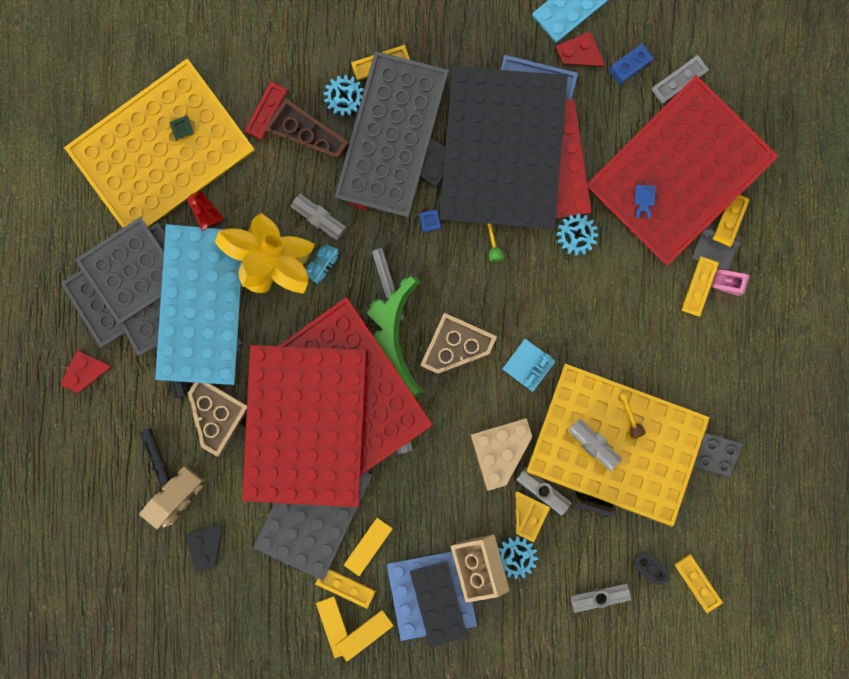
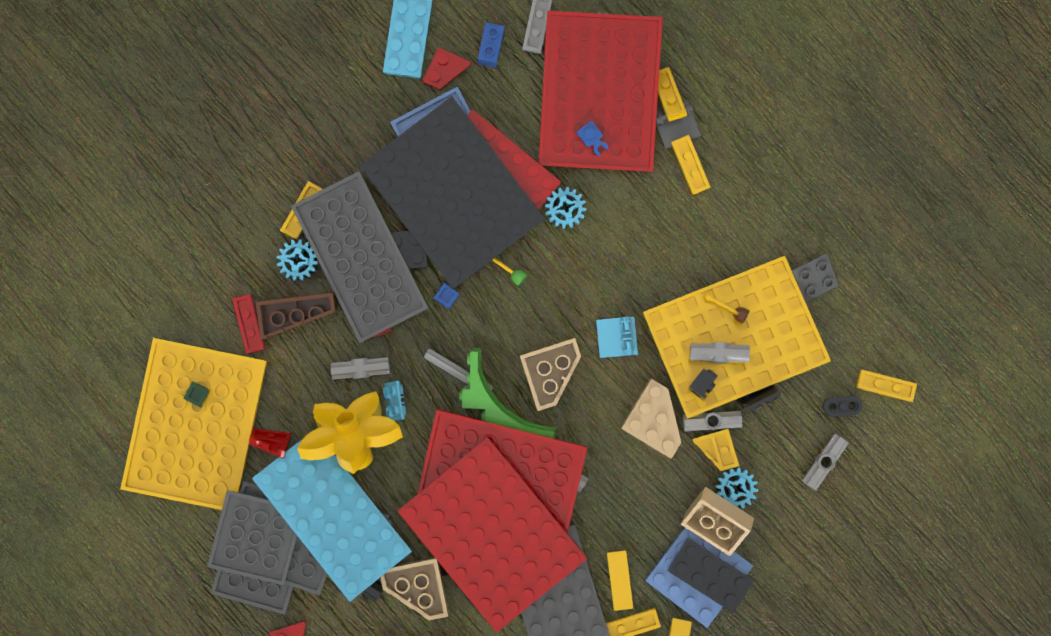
camera: 50 degrees left, 0 degrees up
bright pink slope [711,269,750,296] -> none
none -> black brick [688,369,718,401]

